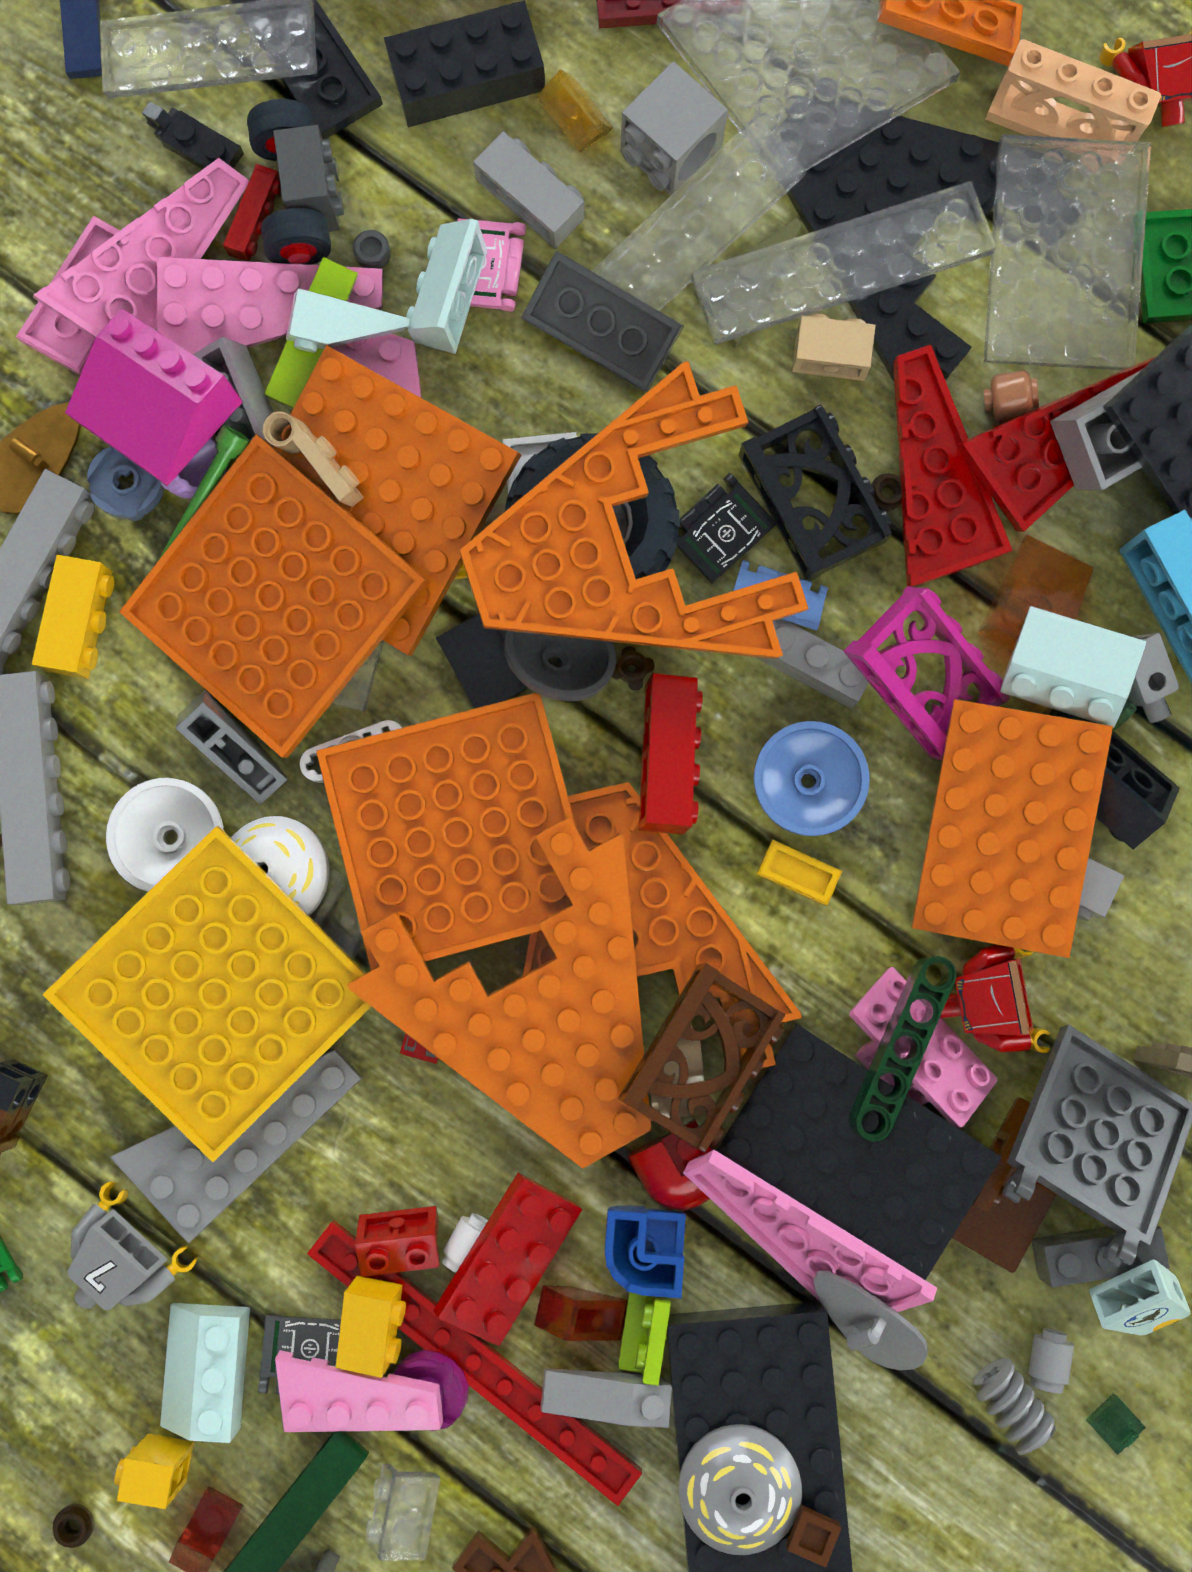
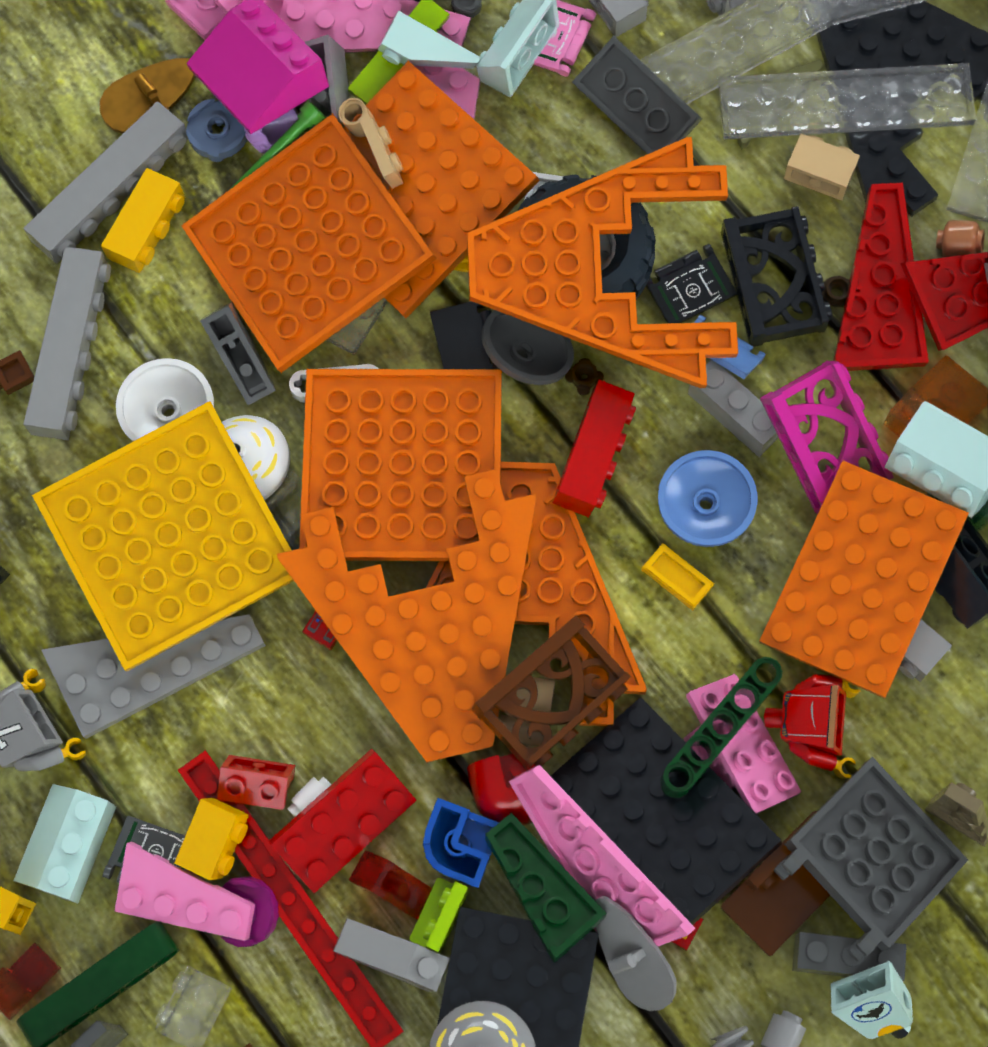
camera: 20 degrees right, 10 degrees down
none -> dark green wing [485,813,607,963]

